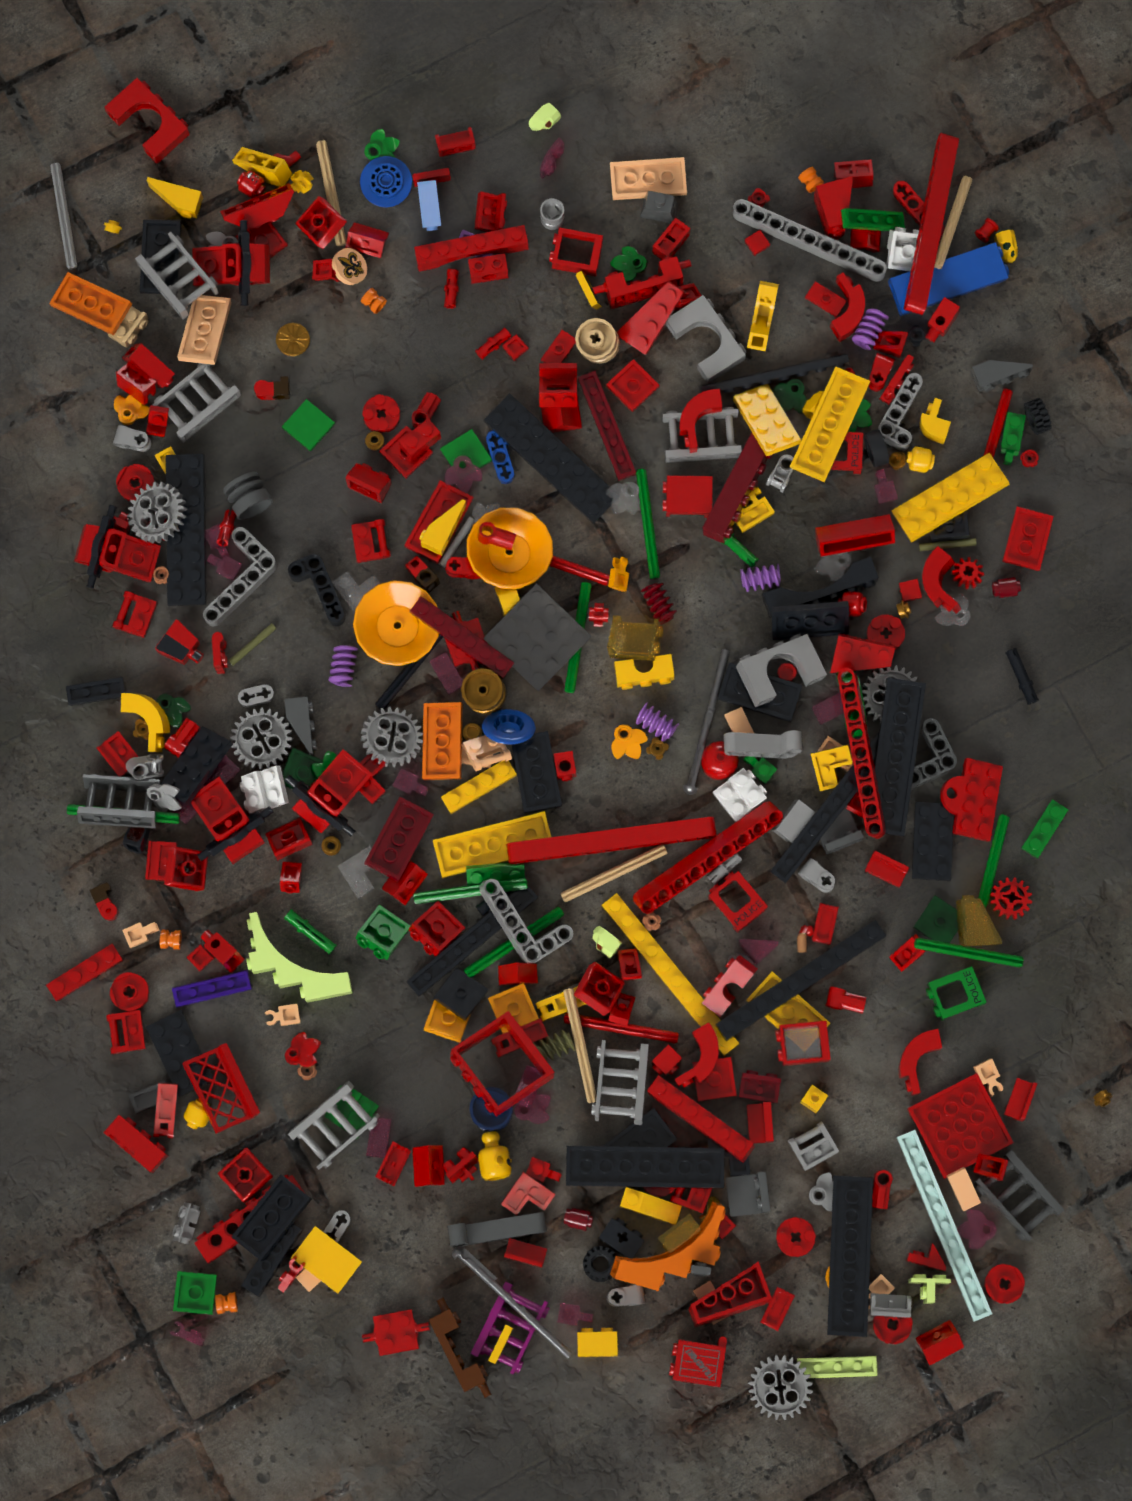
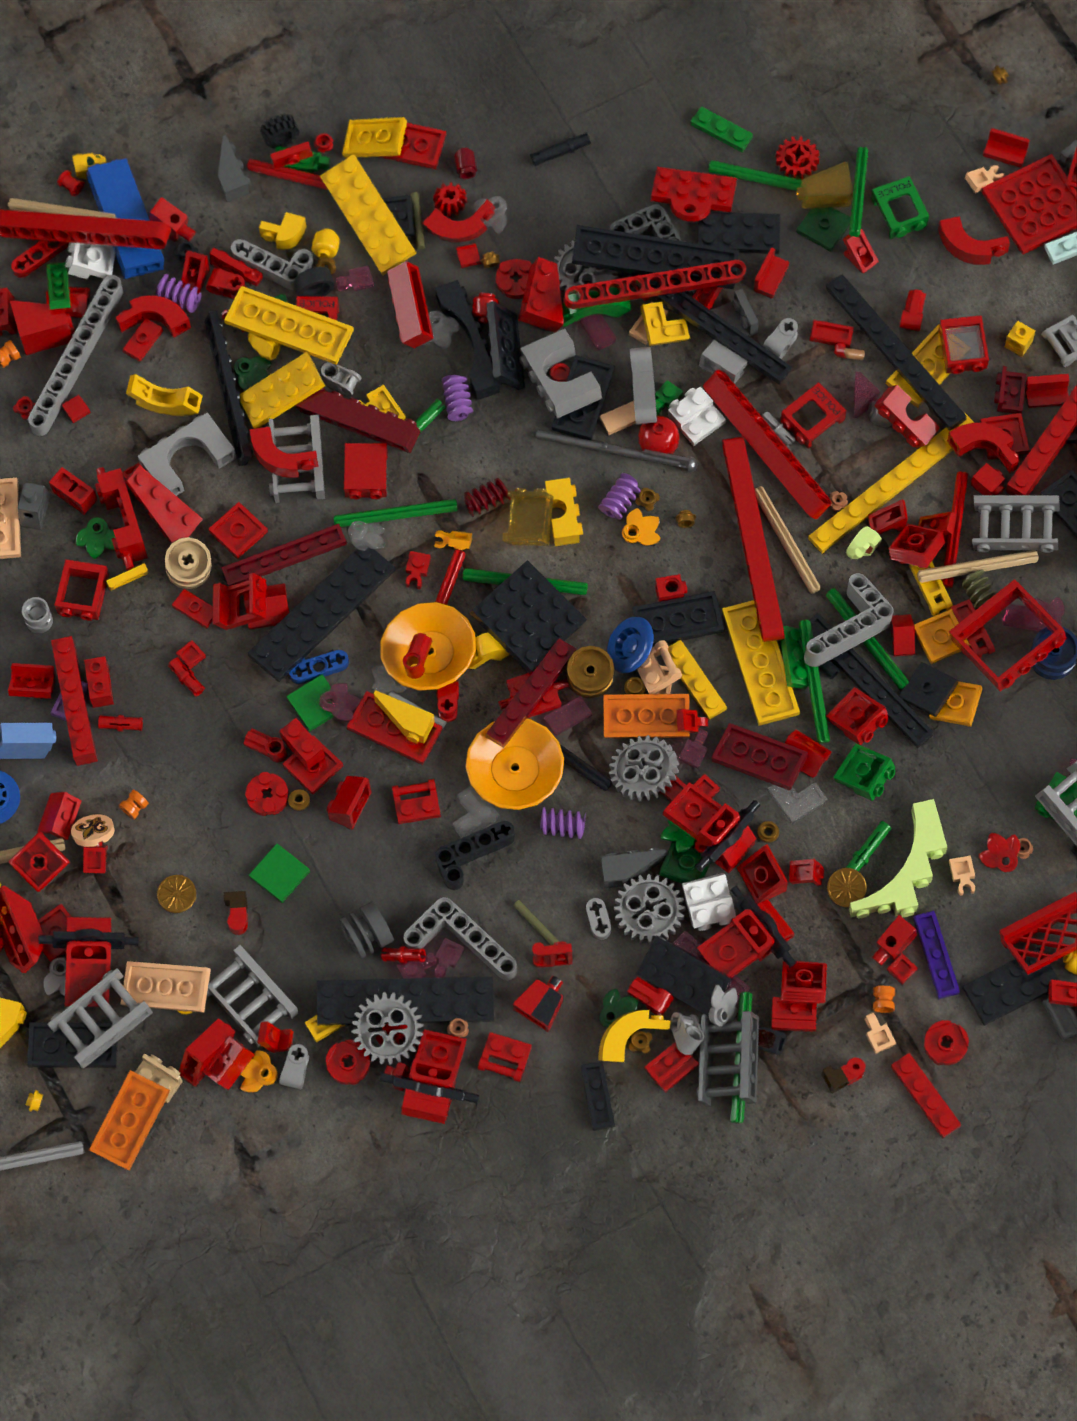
camera: 90 degrees left, 10 degrees down
red plate [106,1010,146,1054] -> none
leg [404,556,440,593] -> none
red gear [589,603,609,627] -> none
none -> red plate [270,142,313,169]
none -> yellow tile [342,117,407,158]
none -> red plate [406,551,431,590]
none -> pearl gold plate [676,510,696,528]
none -> red plate [676,709,708,733]
none -> pearl gold wheel [827,868,867,907]

